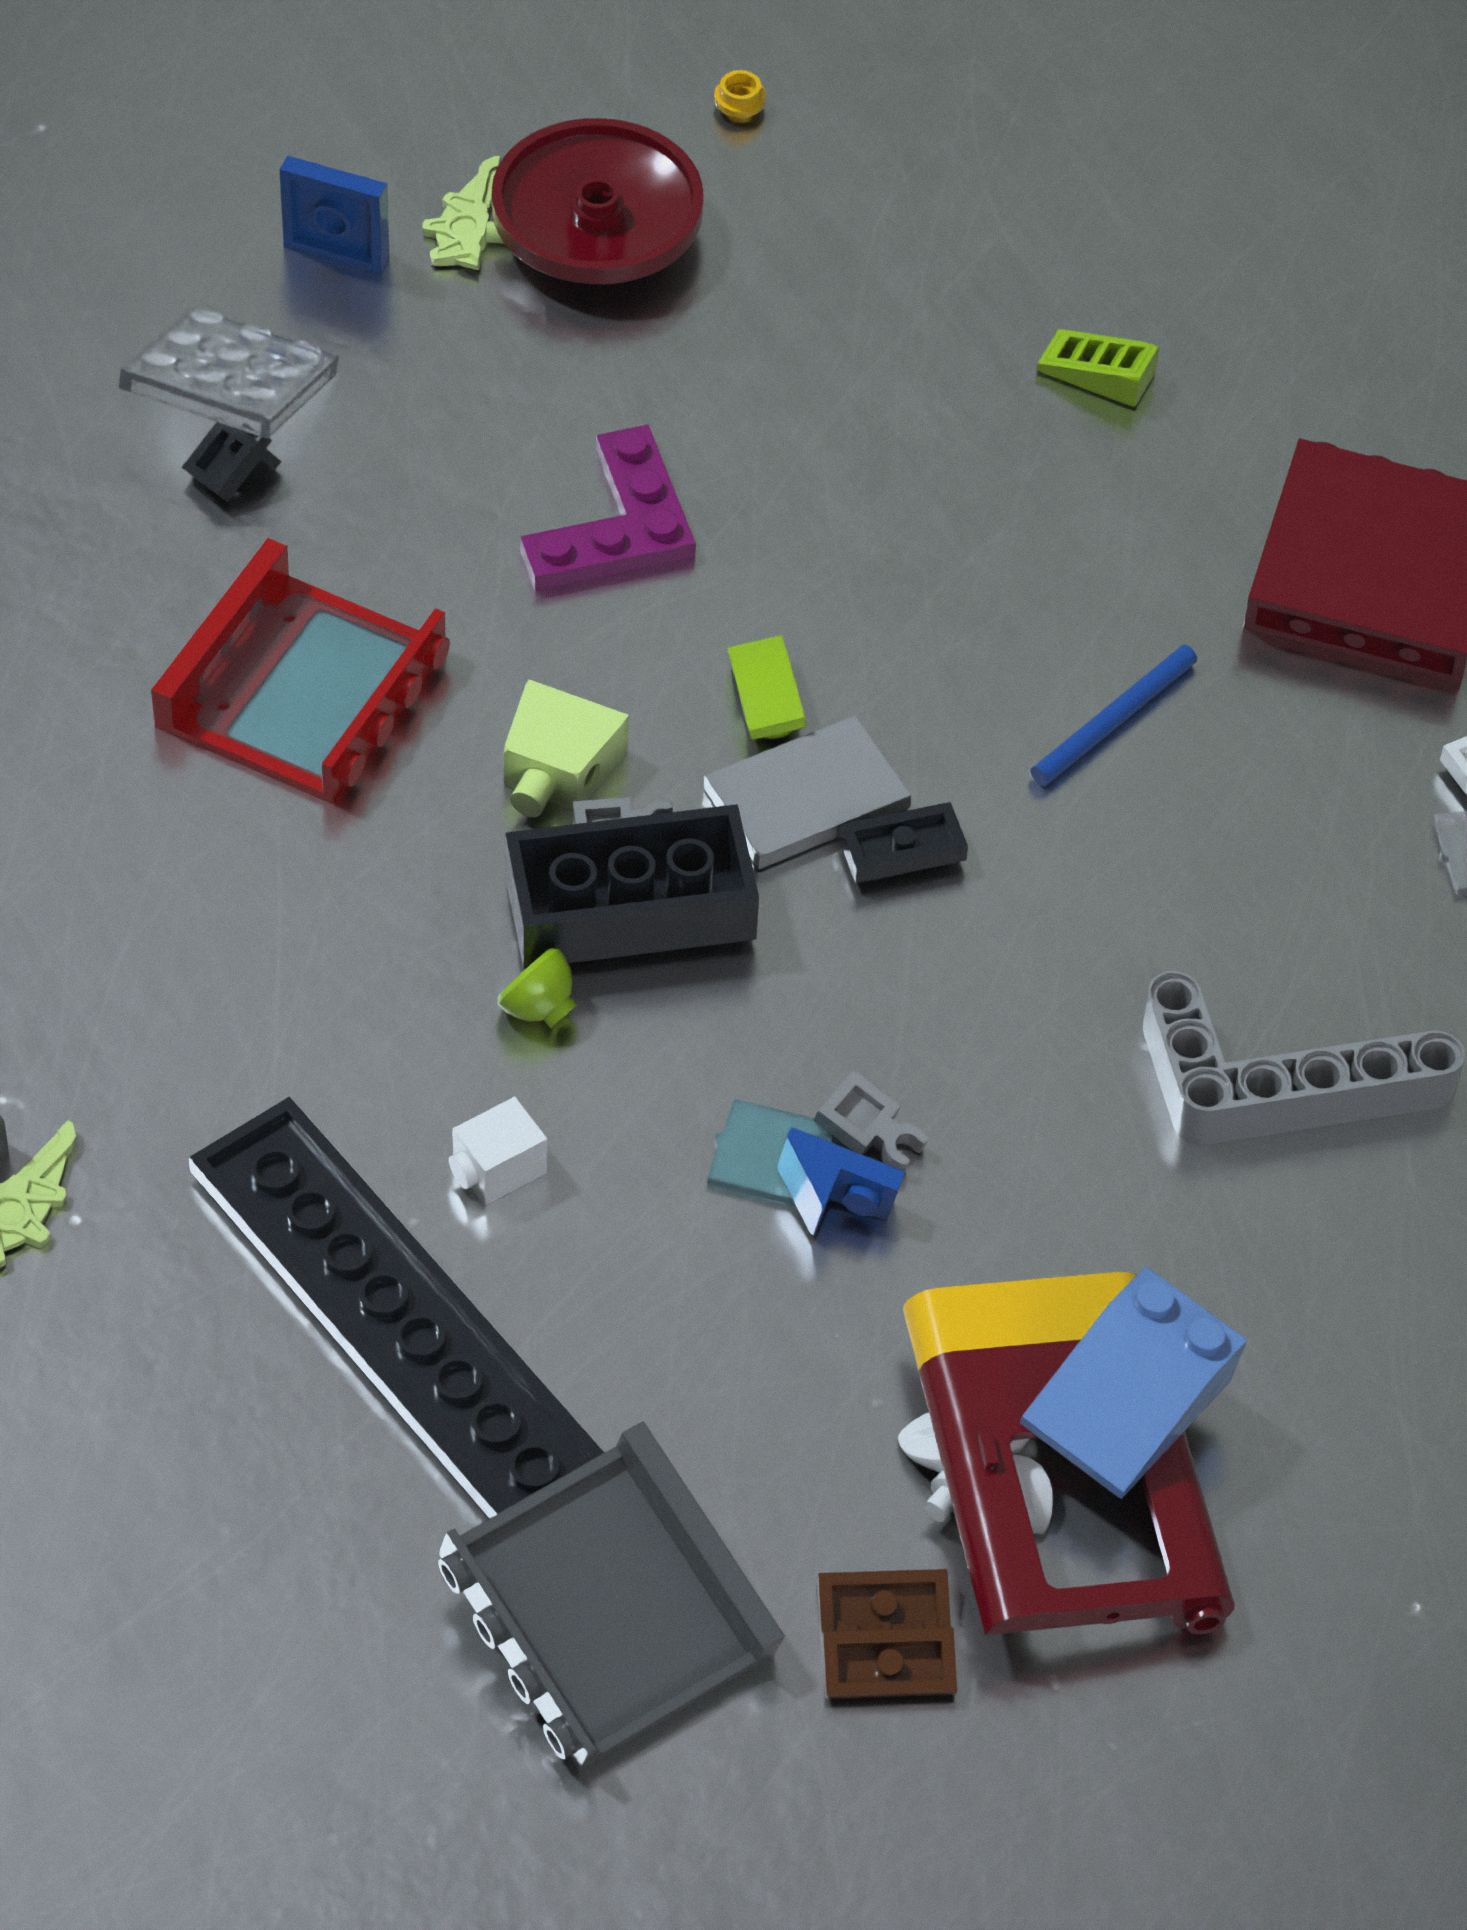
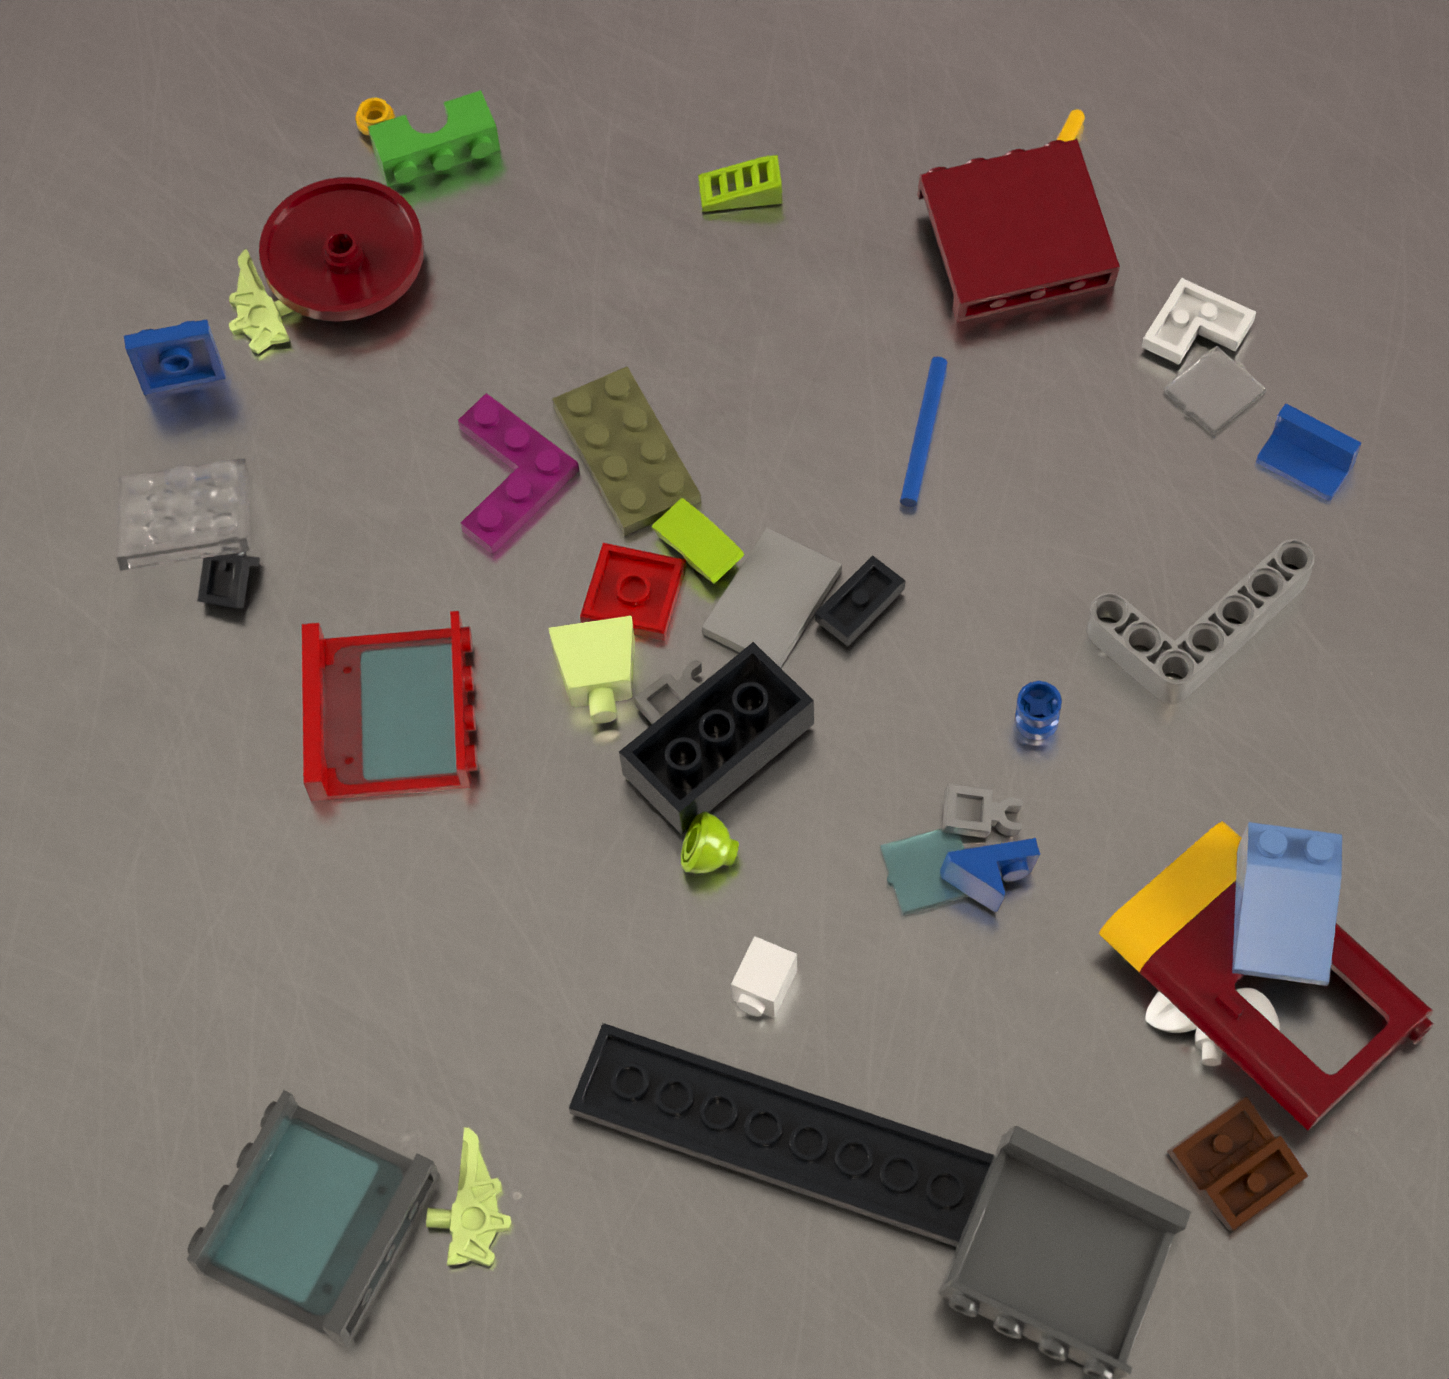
camera: 25 degrees left, 10 degrees up
none -> bright green arch [368,90,501,187]
none -> olive plate [552,366,701,536]
none -> red tile [580,543,686,641]
none -> blue wheel [1014,681,1062,740]

